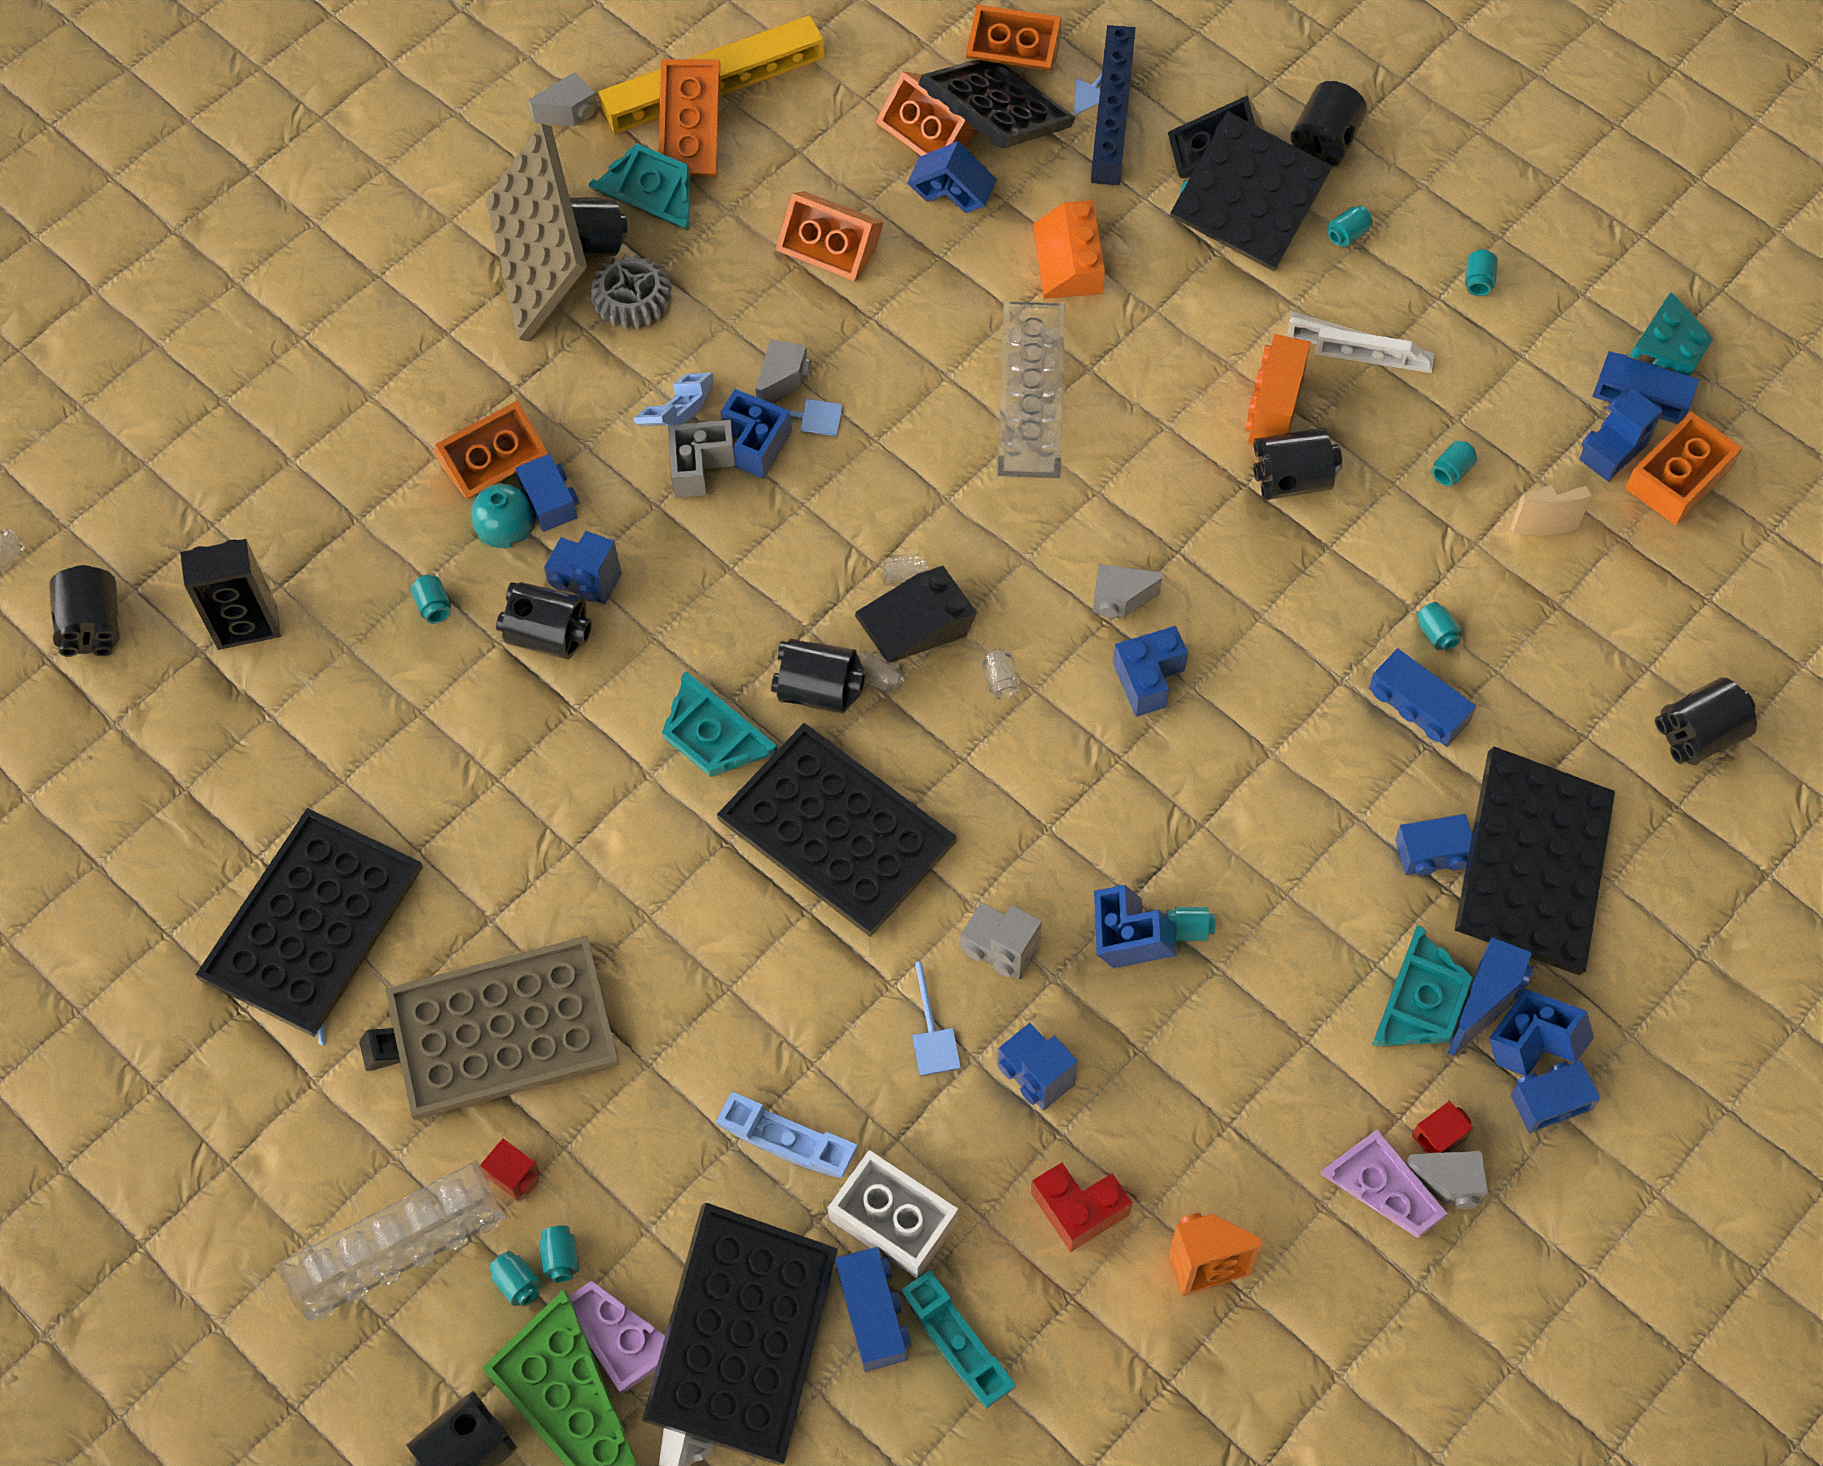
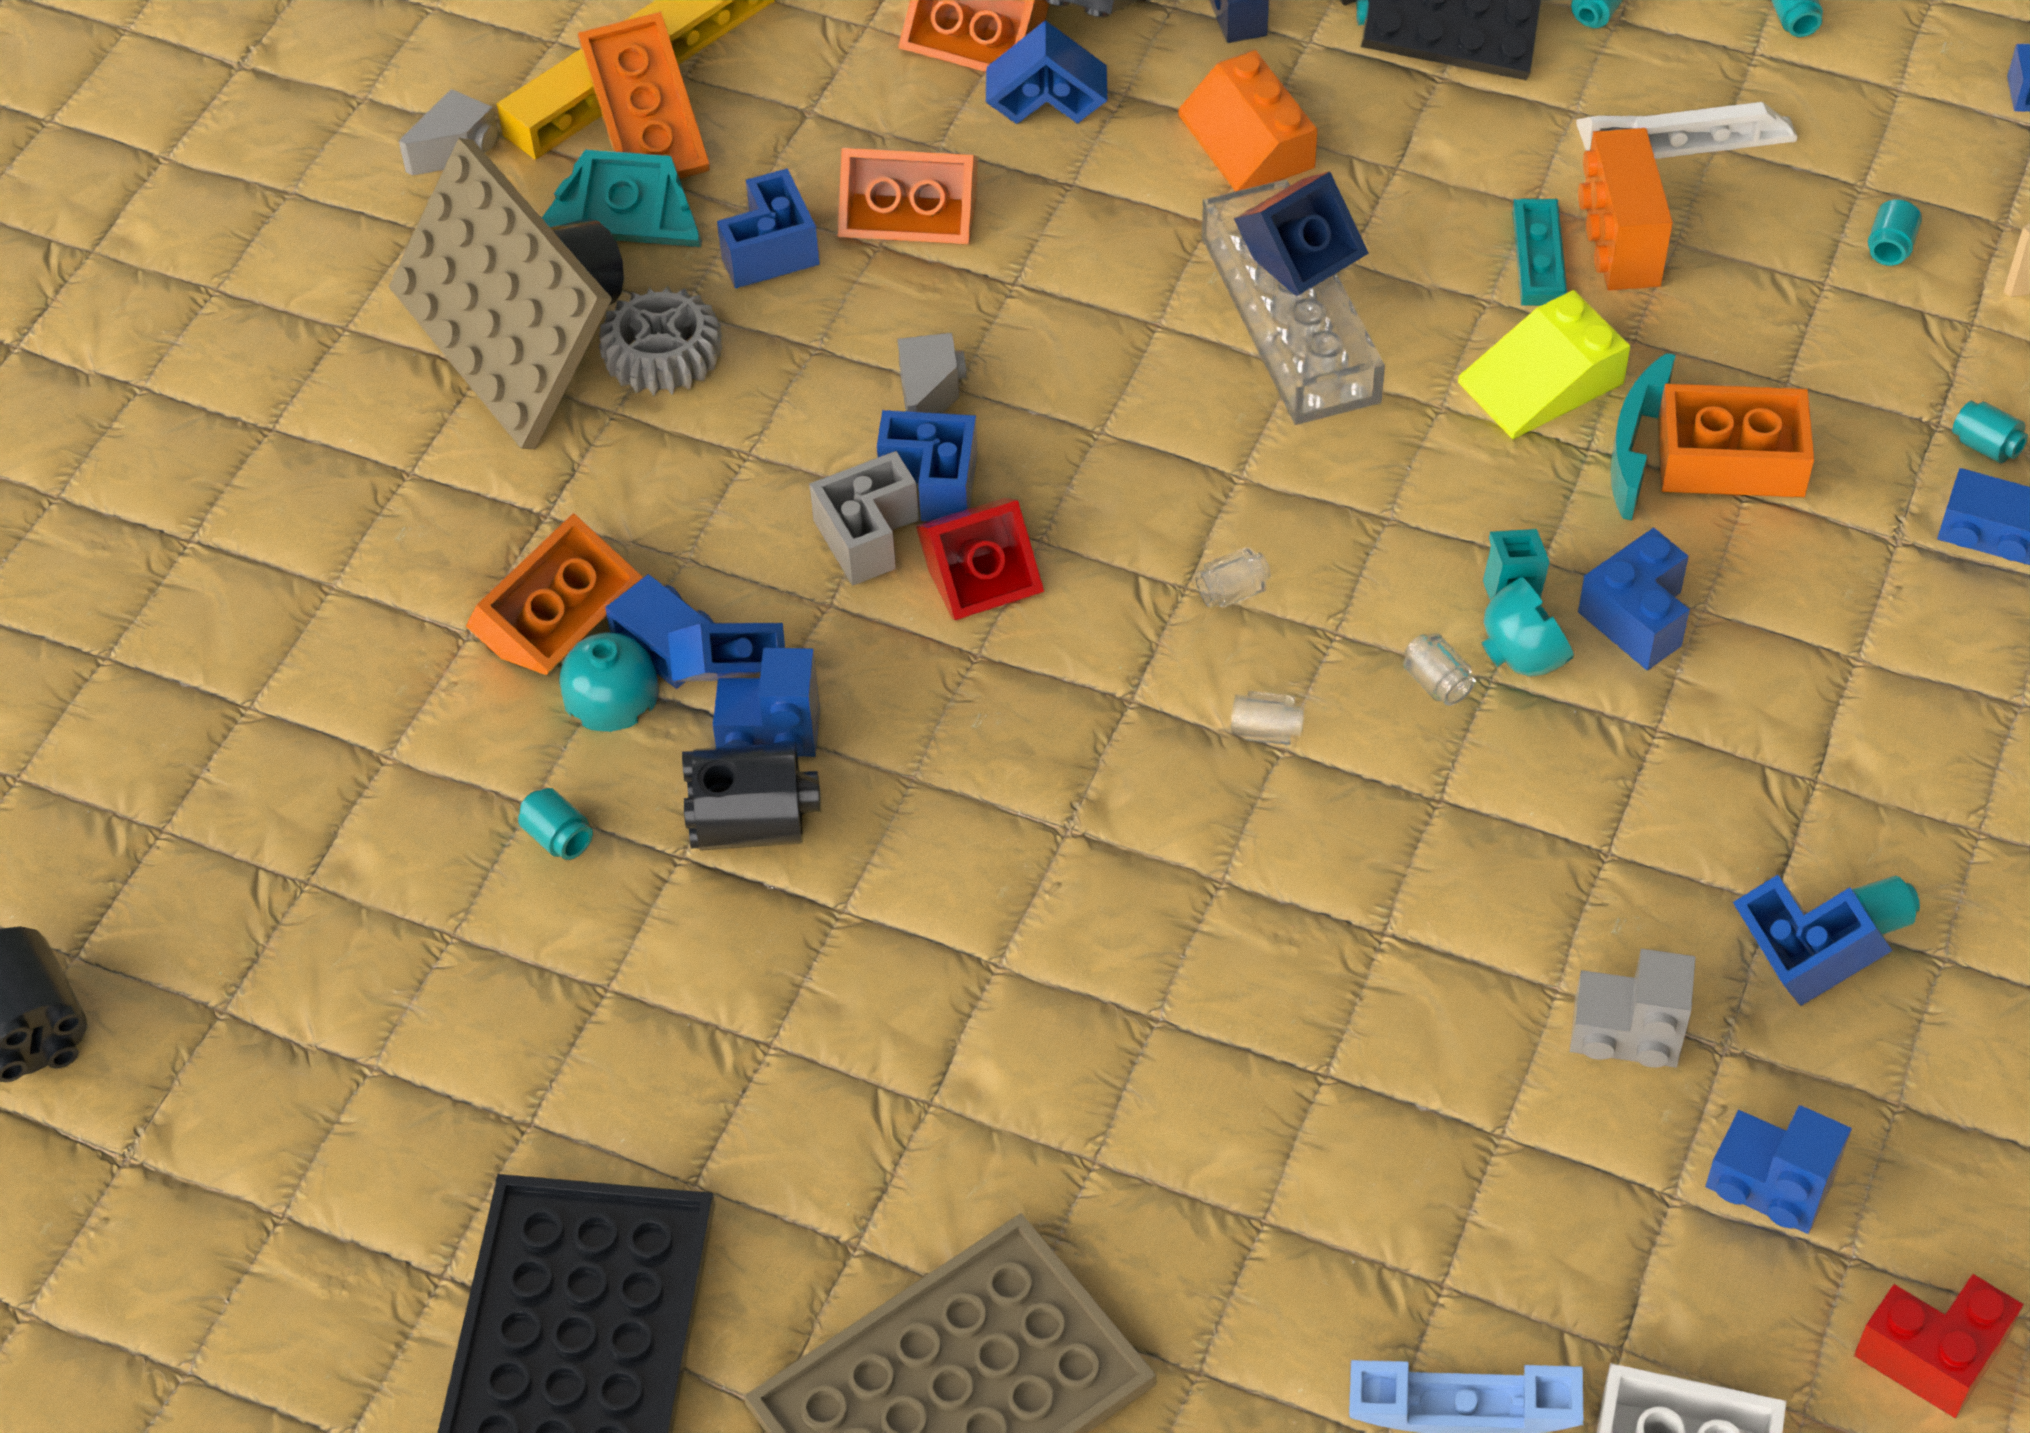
camera: 20 degrees left, 10 degrees down
black brick [180,539,281,650] -> none
light blue slope [634,372,714,427] -> none
teal wing [662,671,778,777] -> none
black plate [717,723,957,937] -> none
black cylinder [771,639,865,713] -> none
light blue piece [789,399,842,437] -> none
black slope [855,565,977,664] -> none
light blue piece [912,961,961,1076] -> none
light grey slope [1093,564,1163,618] -> none
black cylinder [1253,428,1342,501] -> none
none -> blue brick [668,623,785,682]
none -> blue brick [717,168,820,289]
none -> red slope [916,498,1044,620]
none -> dark blue slope [1234,171,1369,296]
none -> neon yellow slope [1458,290,1630,440]
none -> teal cylinder [1481,577,1574,677]
none -> teal brick [1483,529,1550,600]
none -> teal tile [1512,199,1567,306]
none -> teal slope [1610,353,1676,521]
none -> orange brick [1658,384,1814,497]

